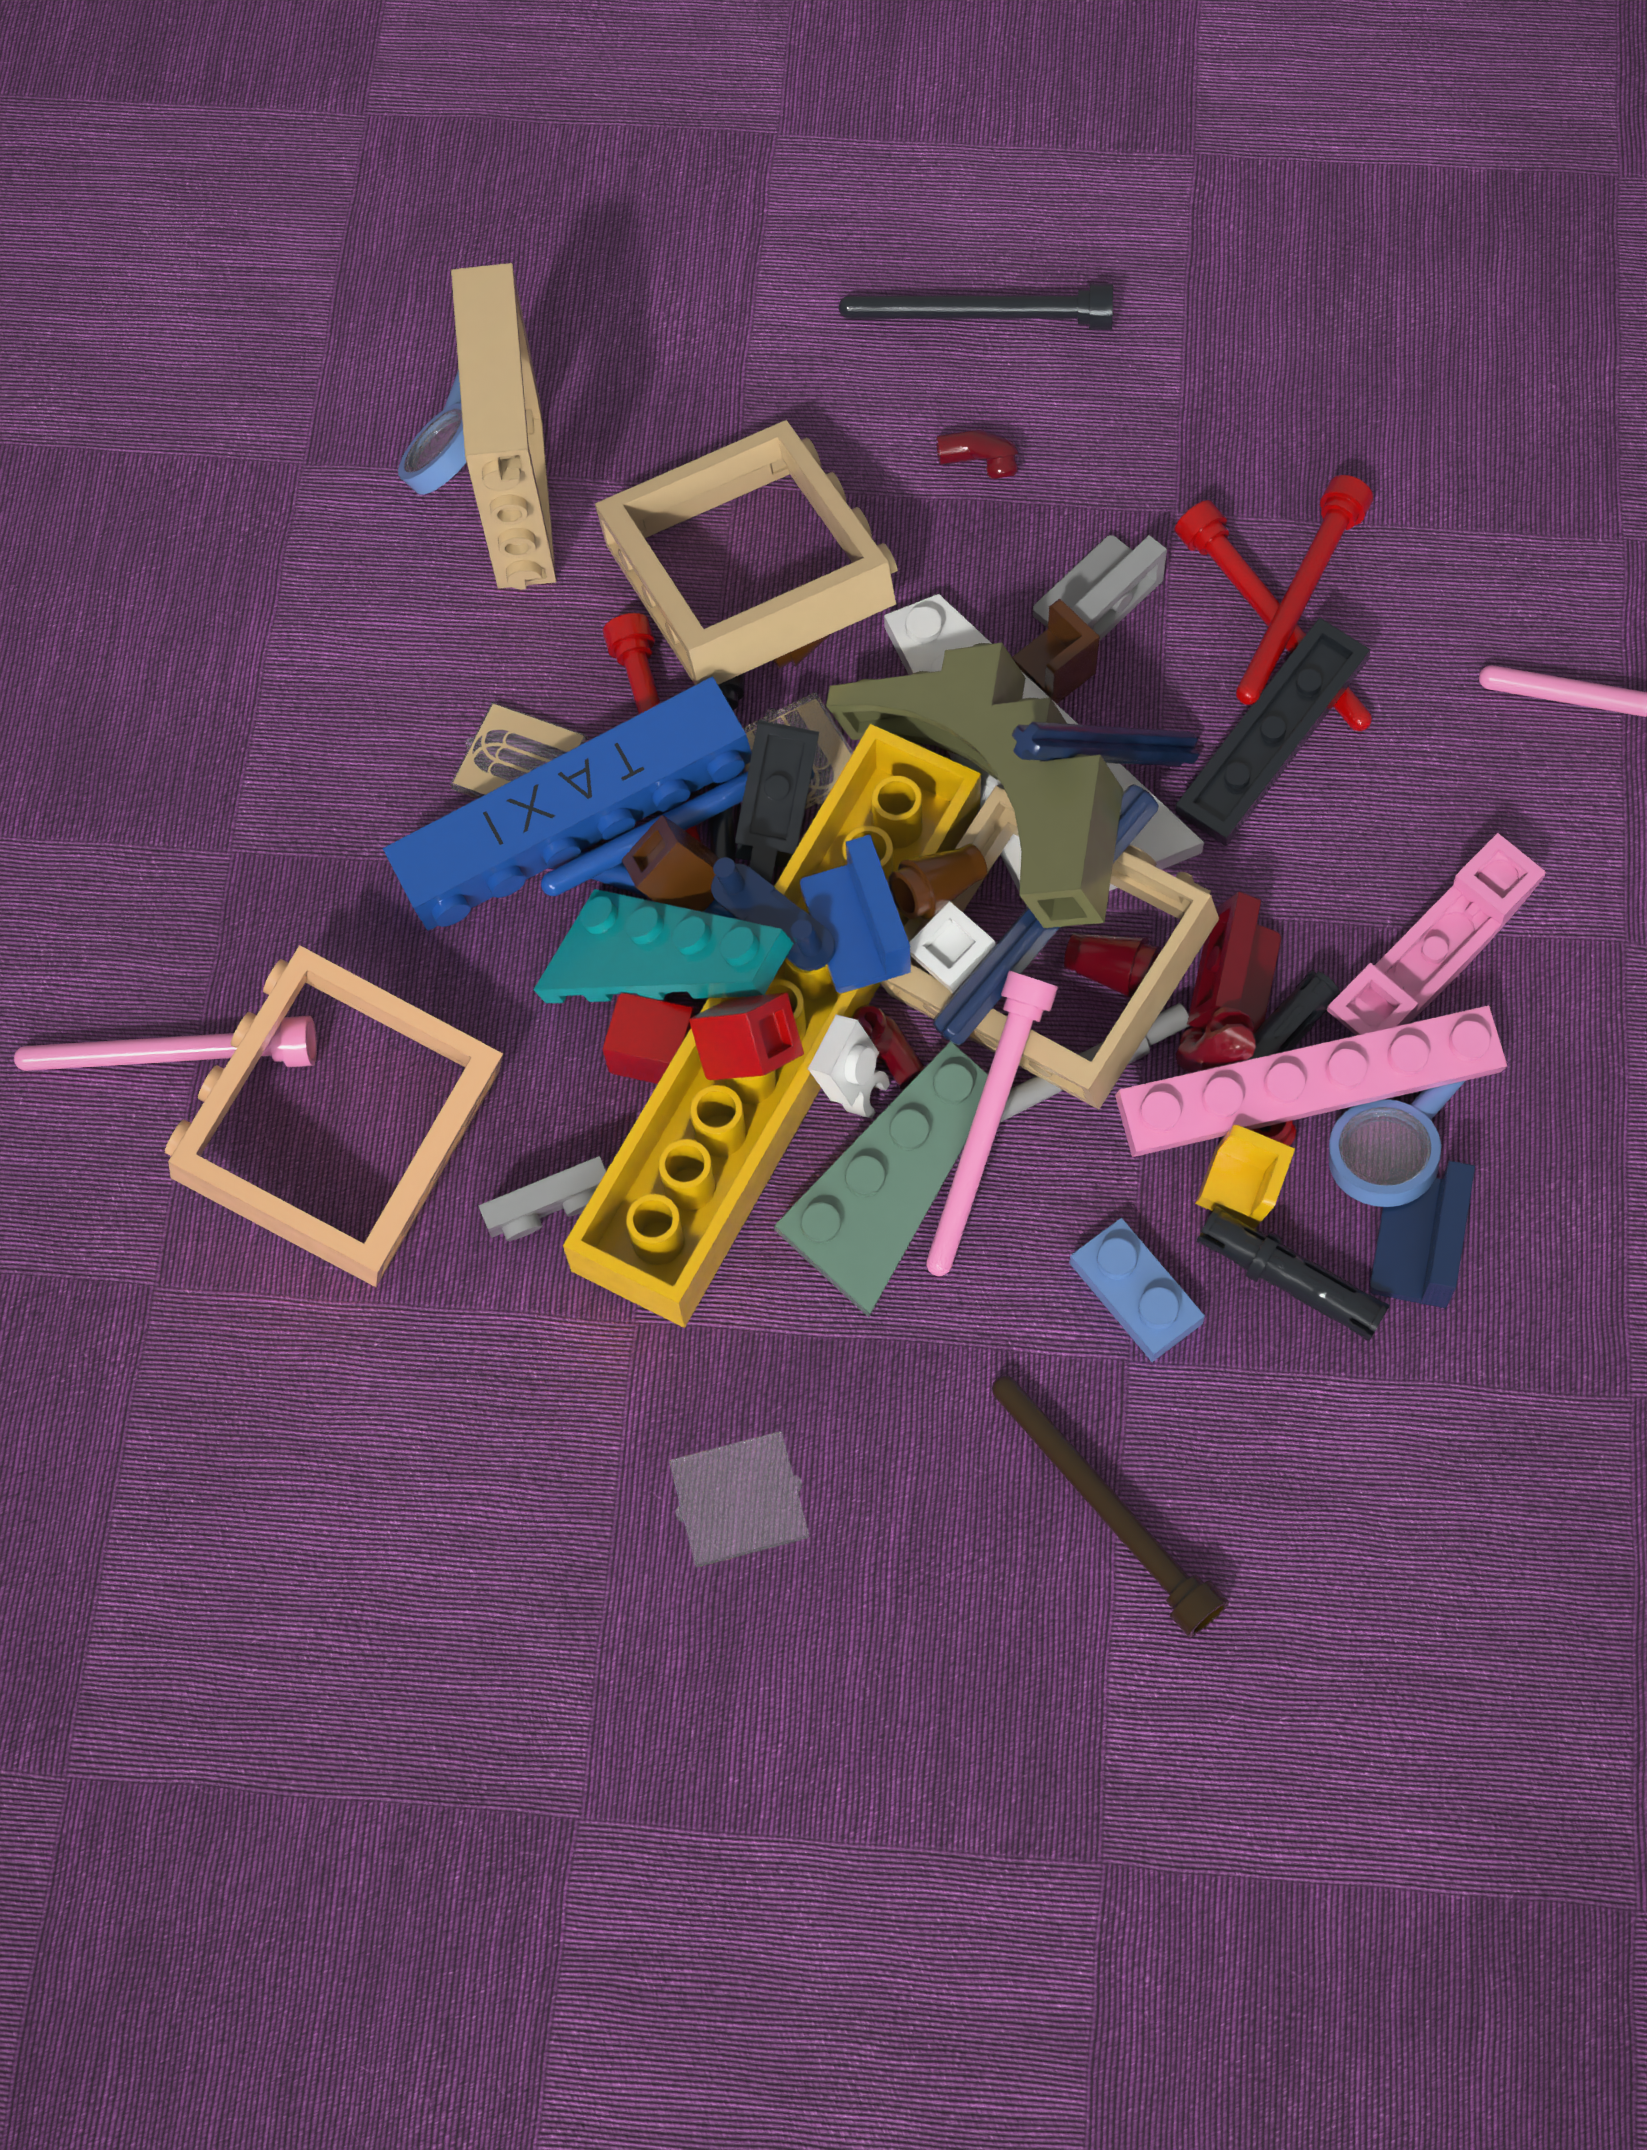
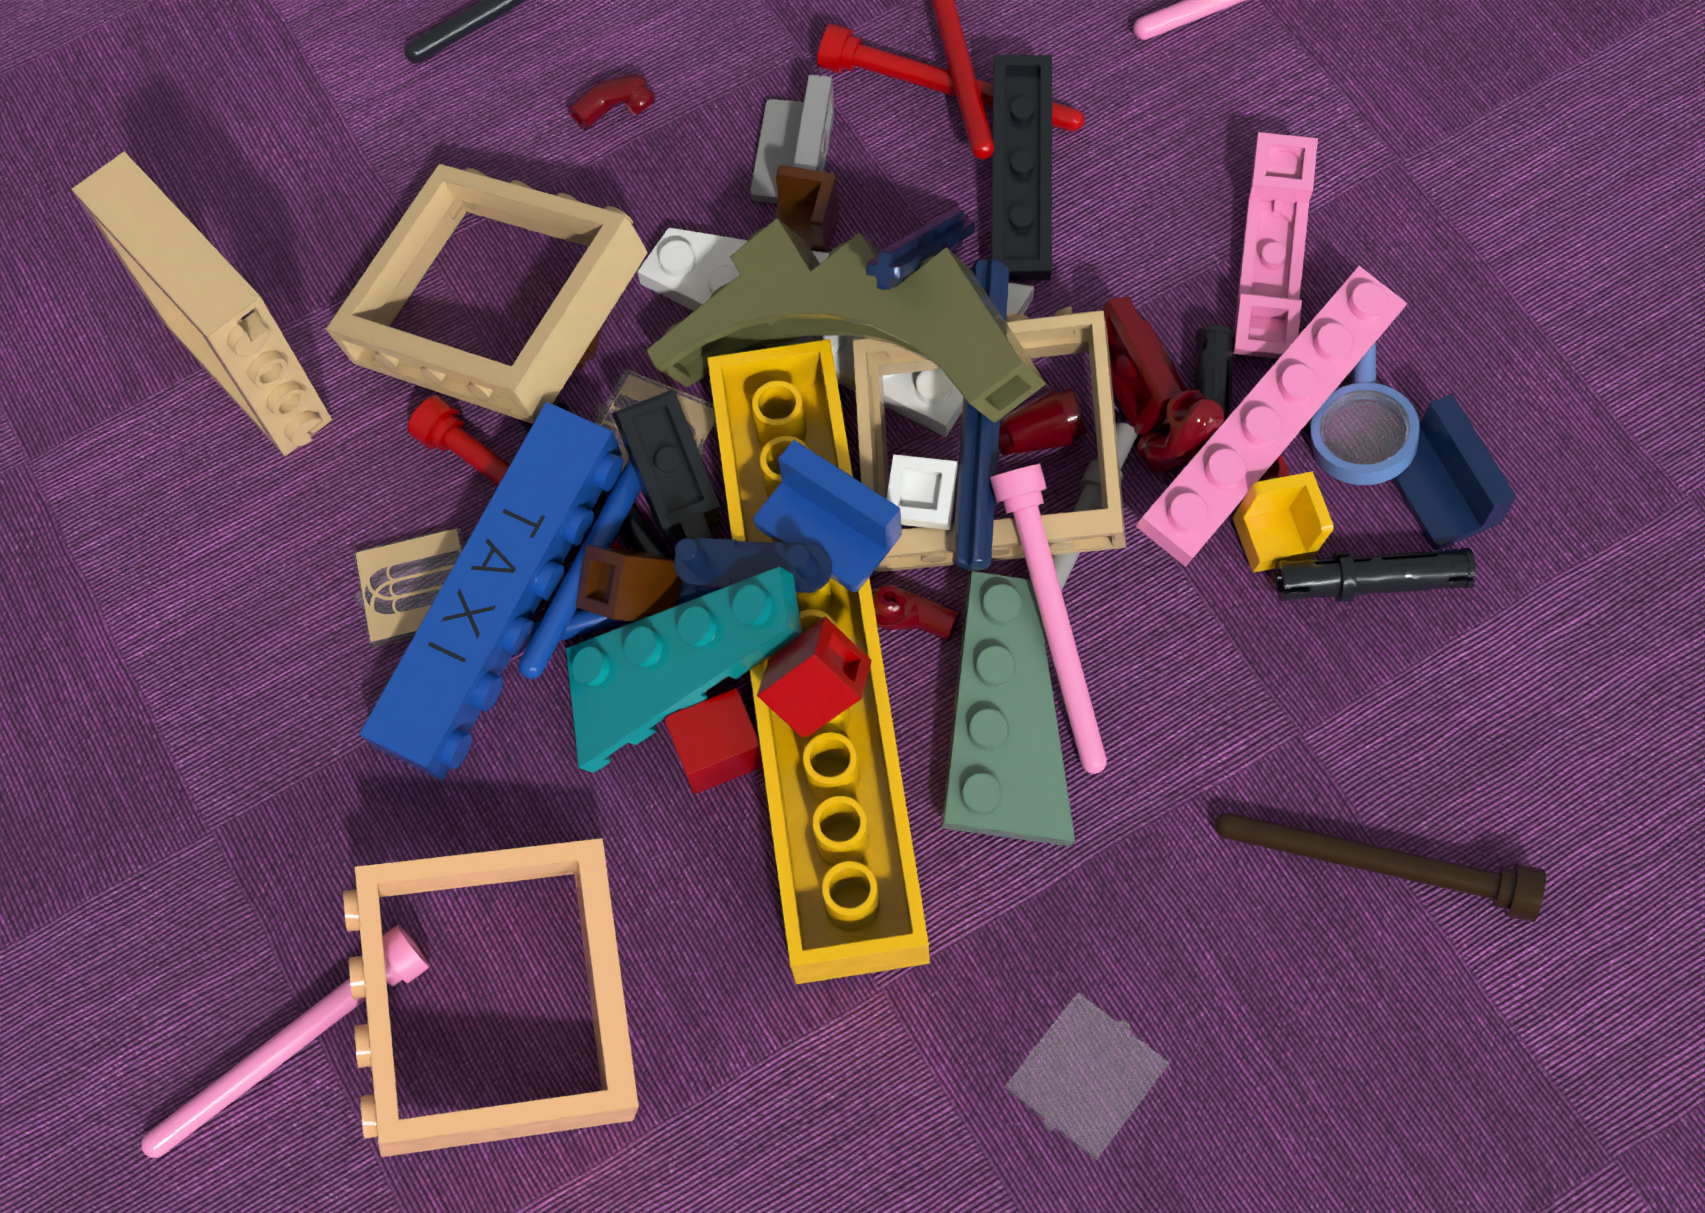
camera: 35 degrees left, 0 degrees up
piece [398,369,467,495] -> none
light grey plate [478,1156,606,1241] -> none
white plate [808,1014,889,1118] -> none
reddish brown cone [889,844,987,919] -> none
medium blue plate [1070,1218,1205,1362] -> none

